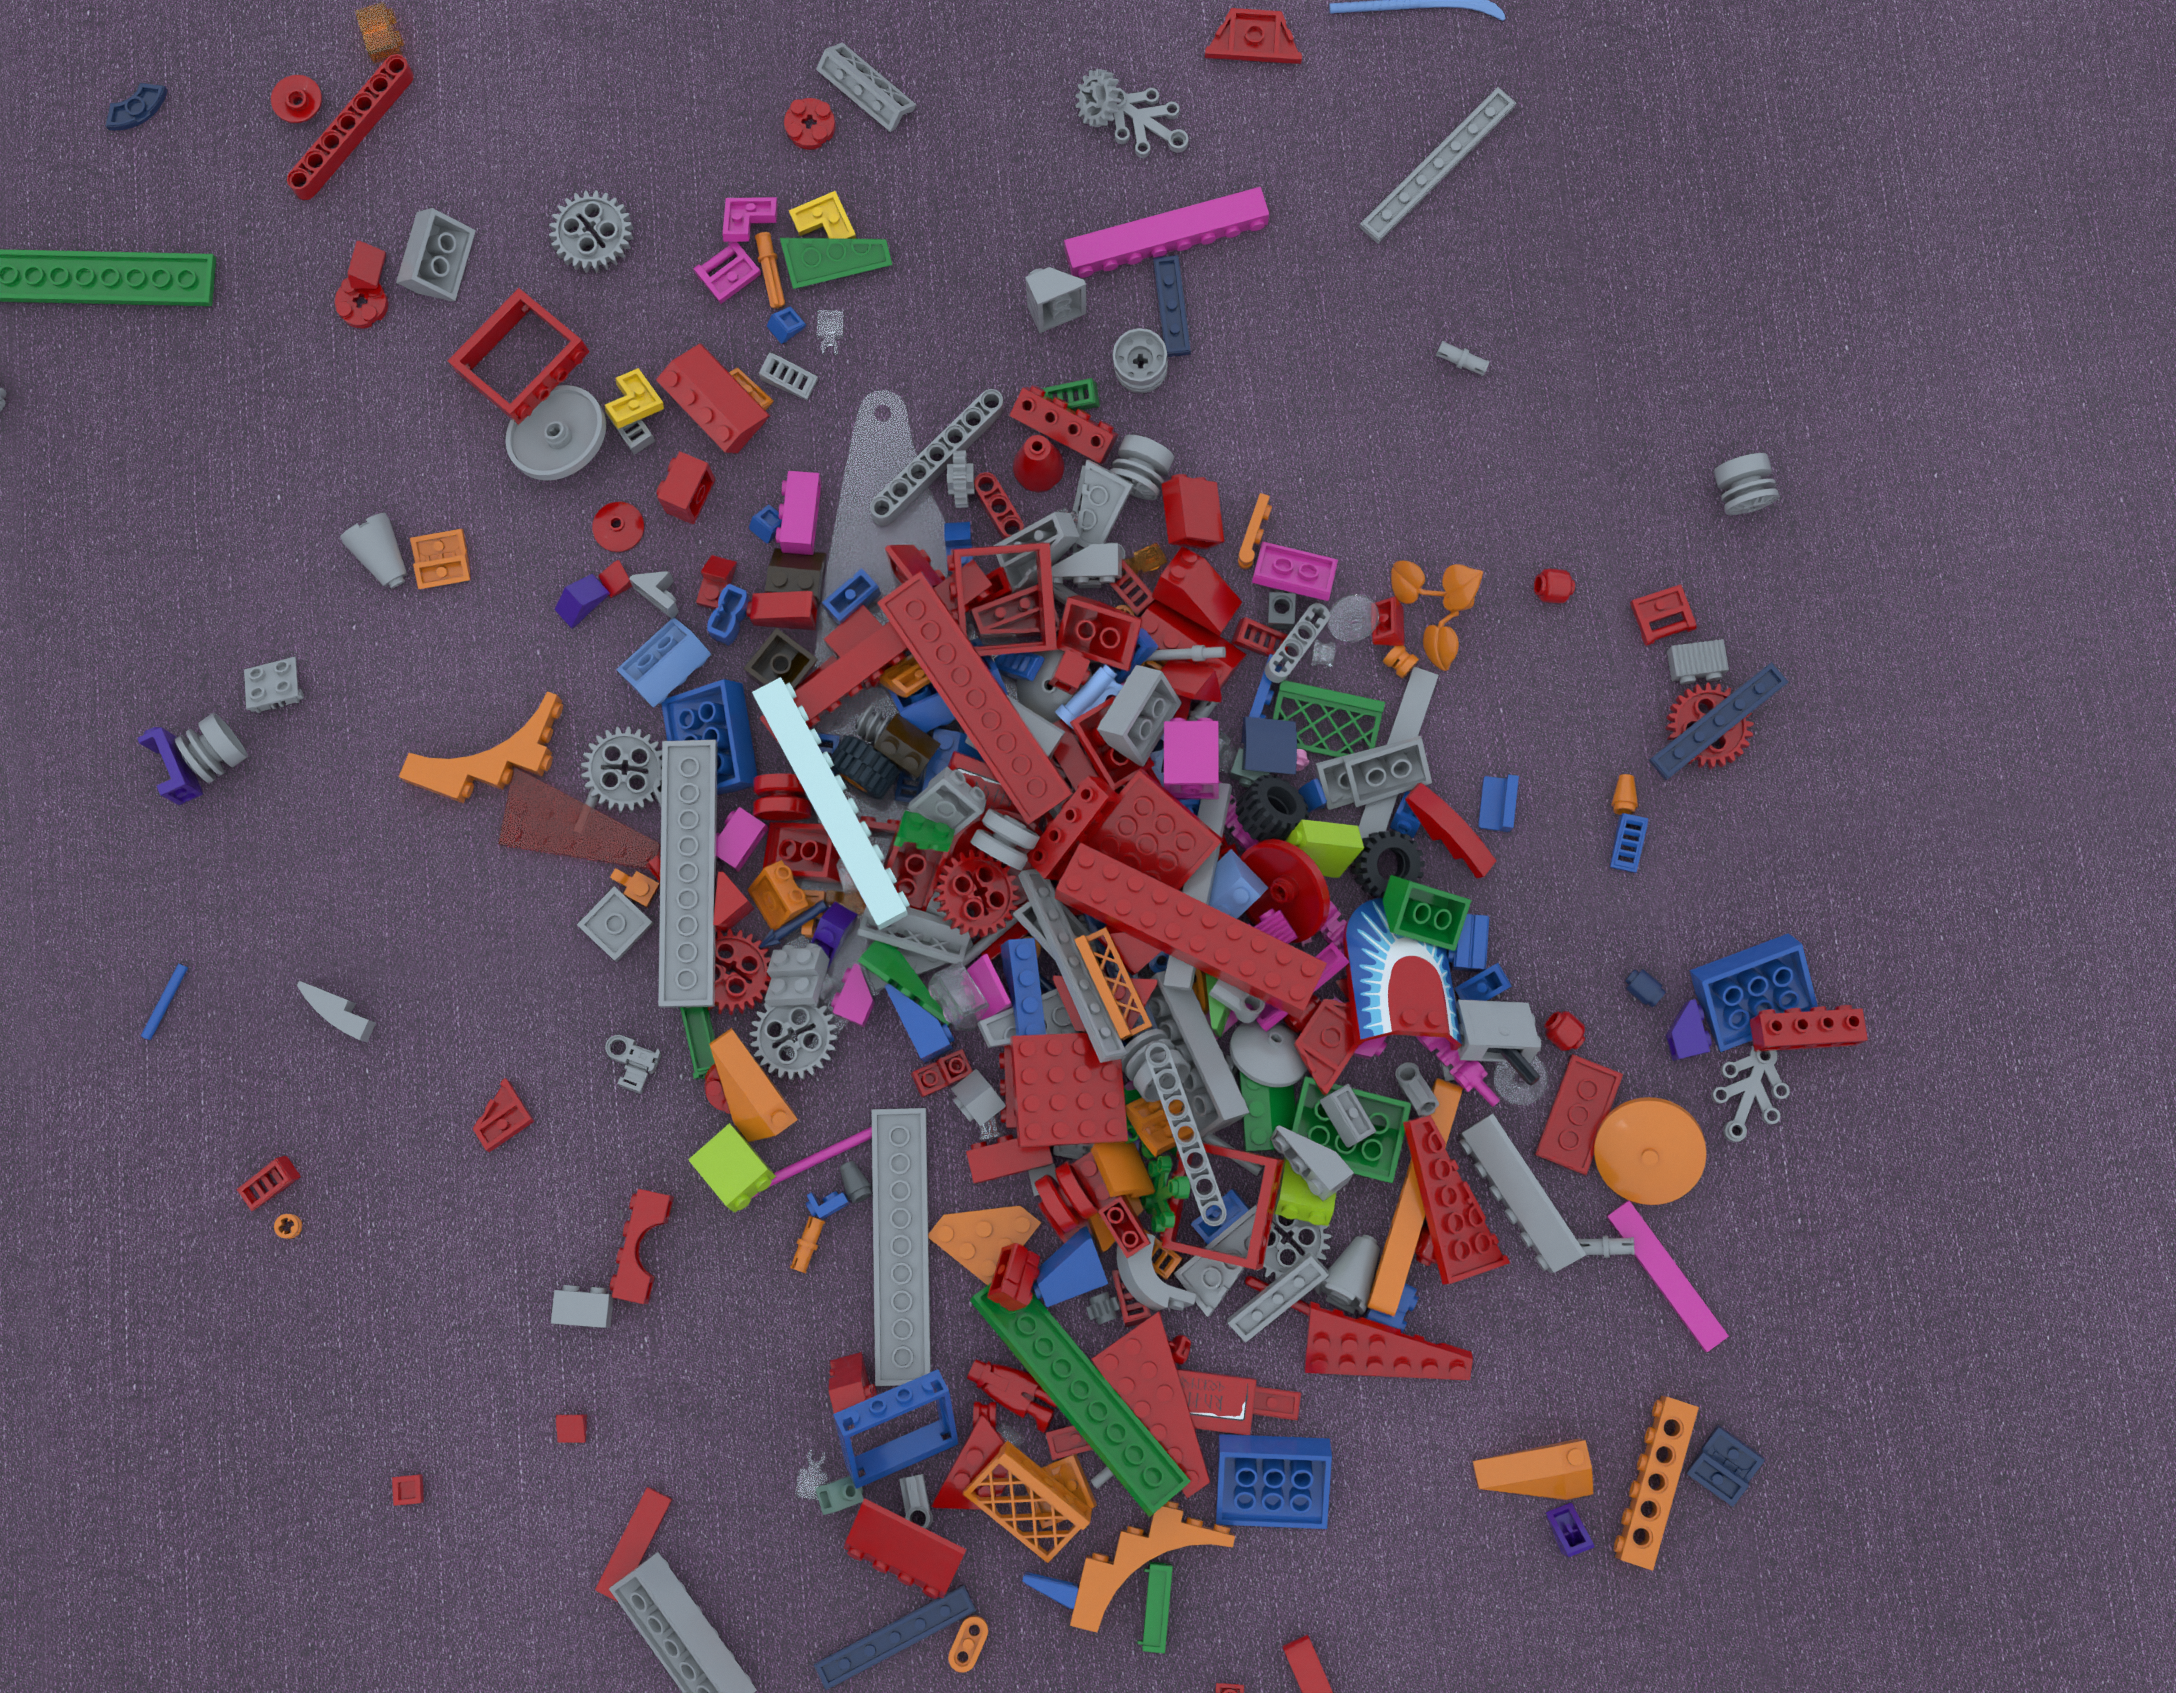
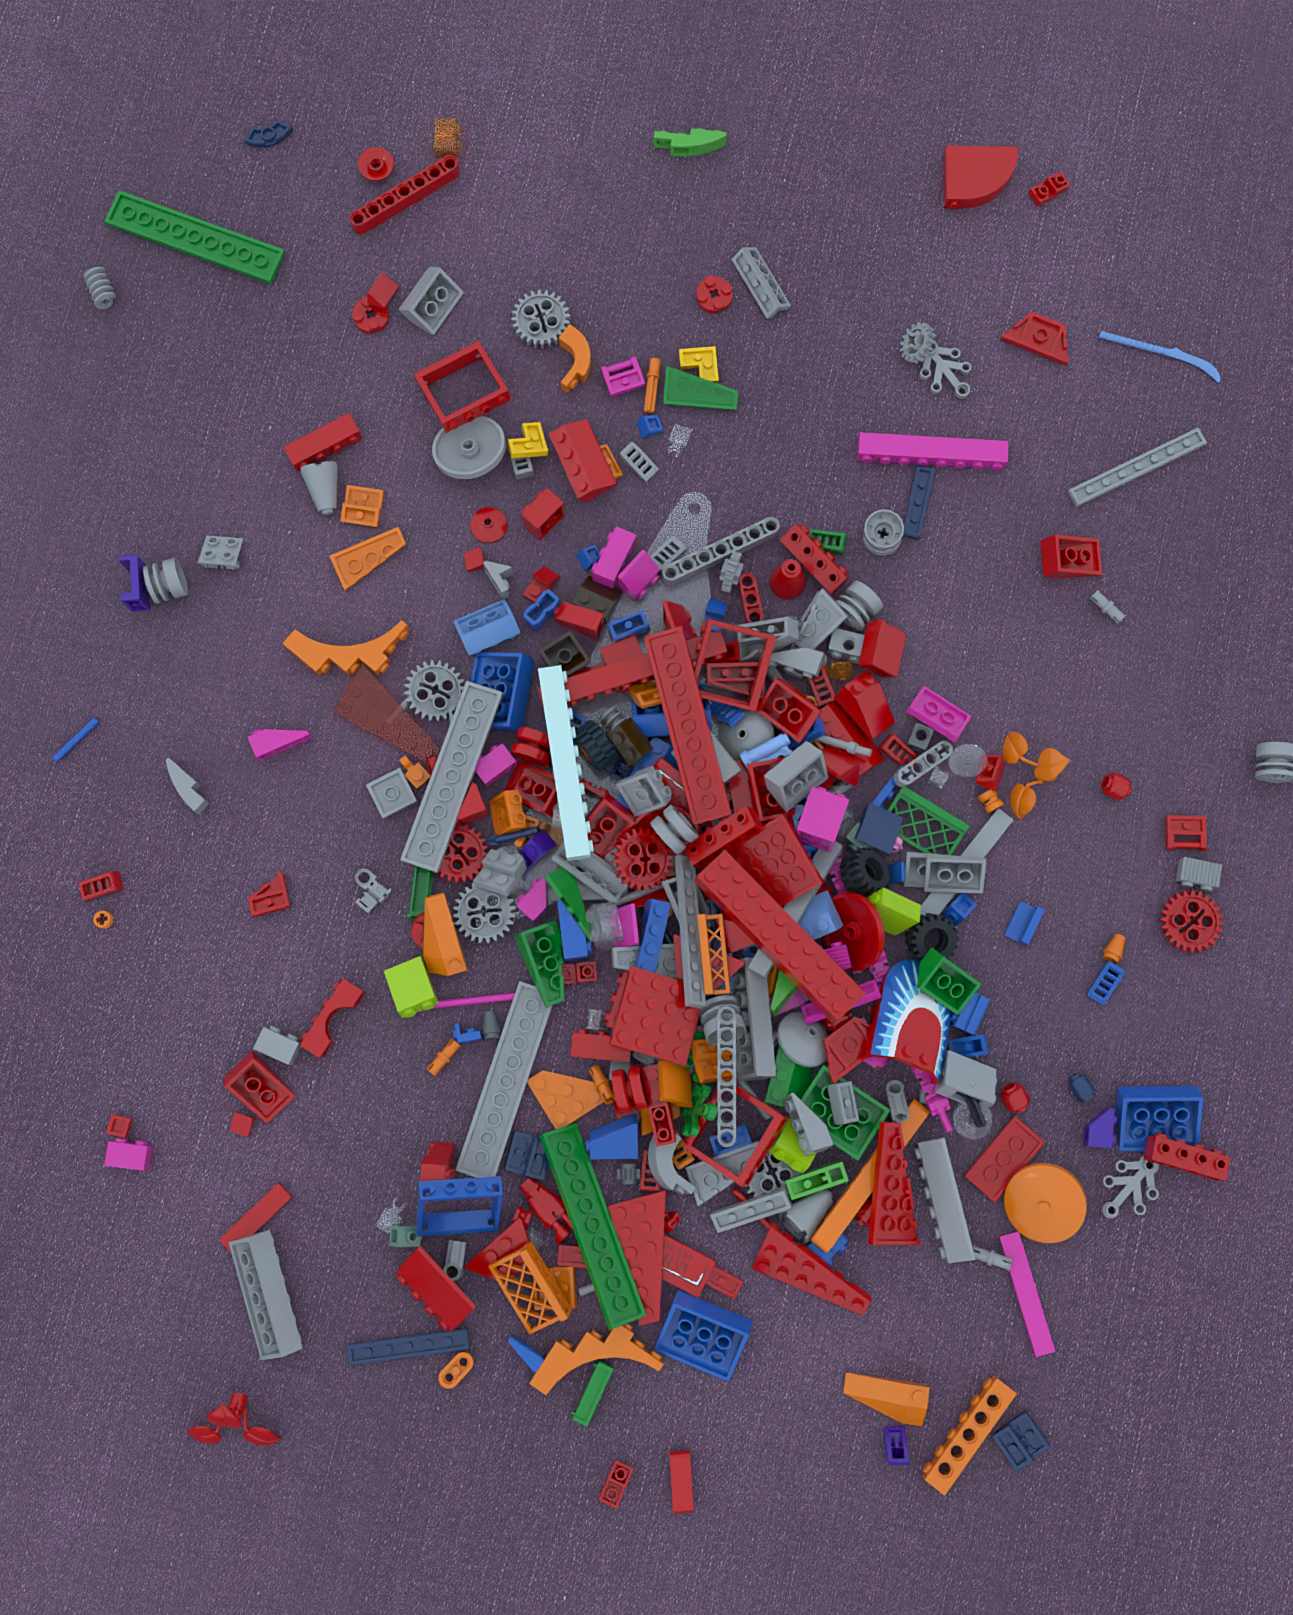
camera: 20 degrees right, 0 degrees up
dark purple slope [554,574,610,629] -> none
dark pink plate [722,197,778,242] -> none
green wing [893,810,955,852] -> none
light grey brick [951,1069,1006,1126] -> none
red brick [987,1243,1040,1311] -> none
light grey slope [1025,267,1086,333] -> none
red brick [1048,649,1091,695] -> none
light grey piece [1209,979,1265,1023] -> none
orange plate [1238,493,1272,570] -> none
red slope [1405,783,1496,879] -> none
dark blue tile [1648,662,1788,781] -> none
none -> dark pink brick [104,1138,153,1171]
none -> red slope [223,1051,295,1124]
none -> dark pink slope [248,729,312,761]
none -> red brick [284,413,362,472]
none -> orange wing [330,527,406,591]
none -> dark blue slope [503,1130,549,1180]
none -> green wedge [514,920,564,1007]
none -> orange arch [559,324,591,394]
none -> orange pin [589,1065,615,1104]
none -> dark pink slope [618,550,660,602]
none -> light grey slope [650,536,687,575]
none -> bright green slope [785,1160,849,1200]
none -> light grey brick [827,628,865,664]
none -> red slope [1041,534,1102,578]

